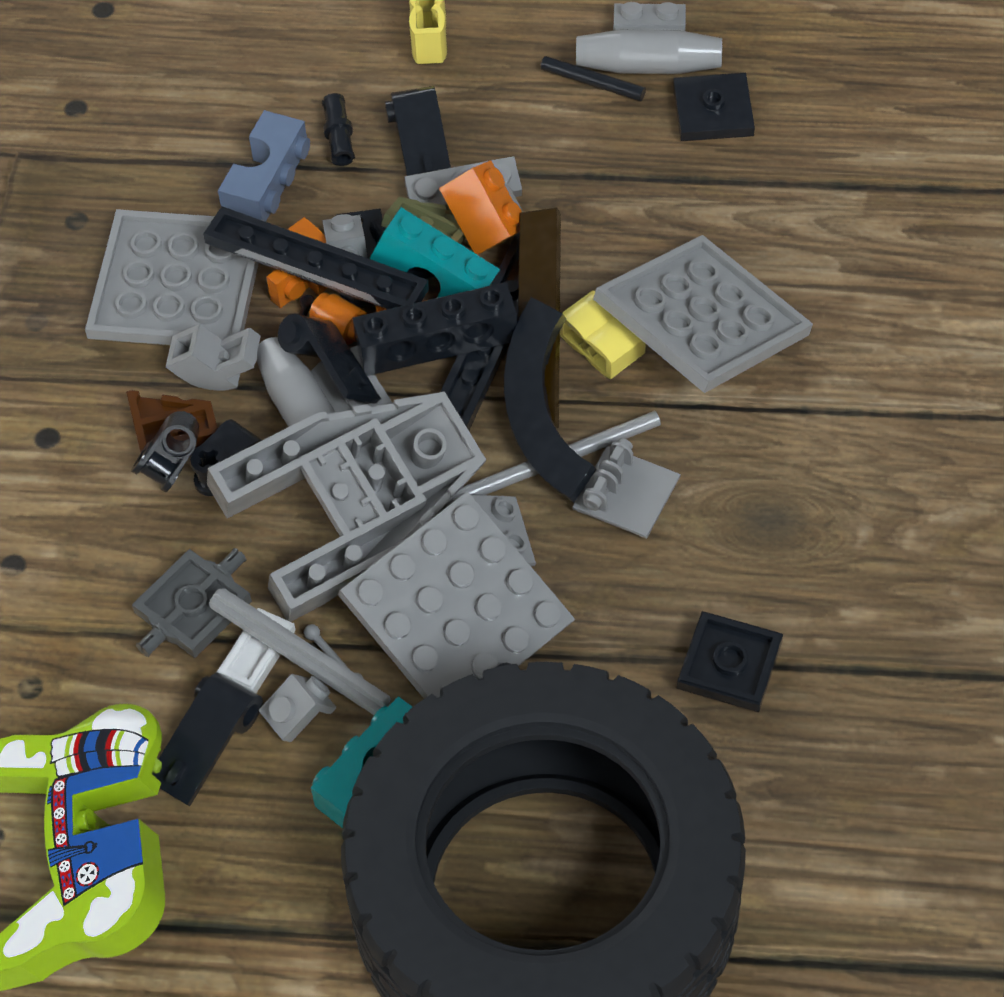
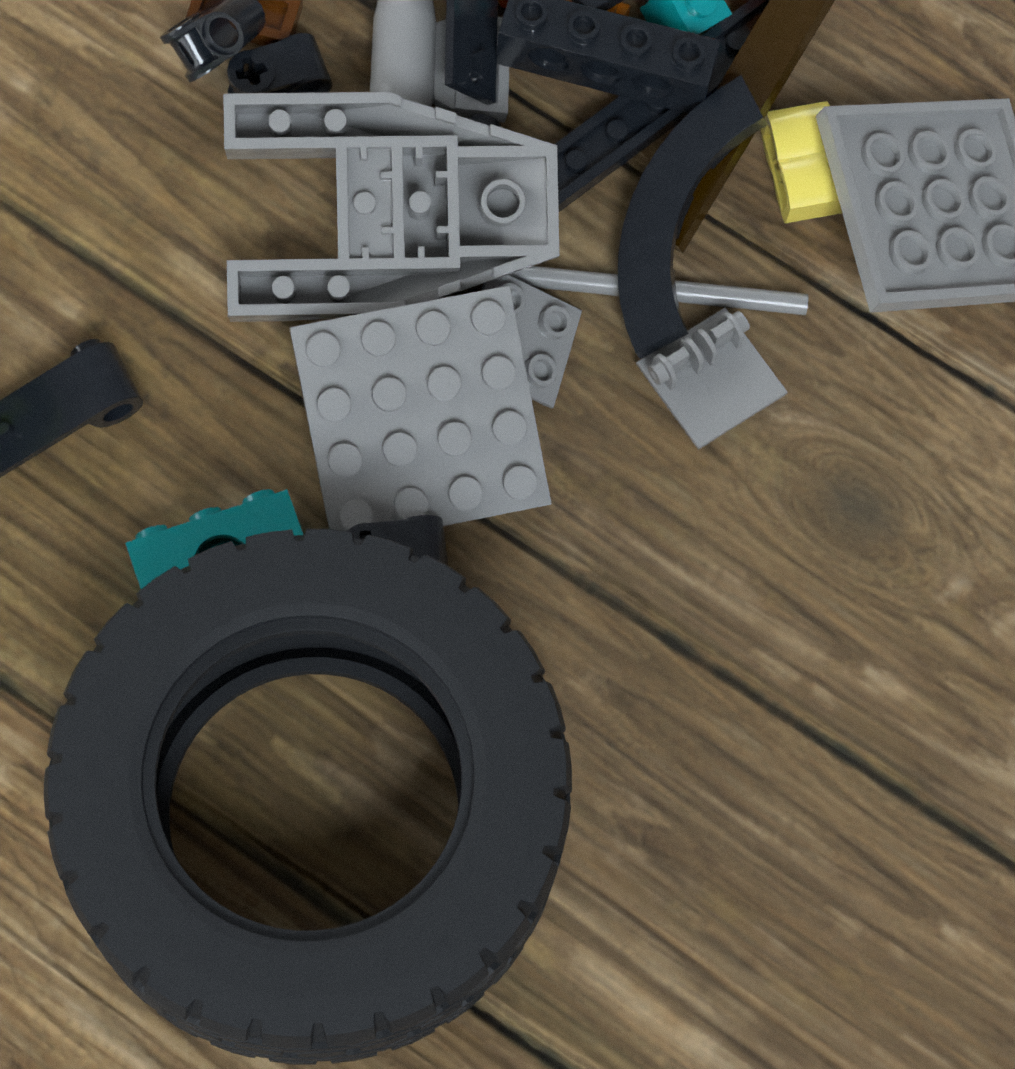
camera: 20 degrees right, 15 degrees up
dark grey plate [132,548,252,658] -> none
light grey axle [209,589,391,715] -> none
white tile [217,608,296,693] -> none
light grey bracket [259,674,336,742] -> none
light grey hinge [304,624,363,678] -> none
black plate [677,611,783,712] -> none

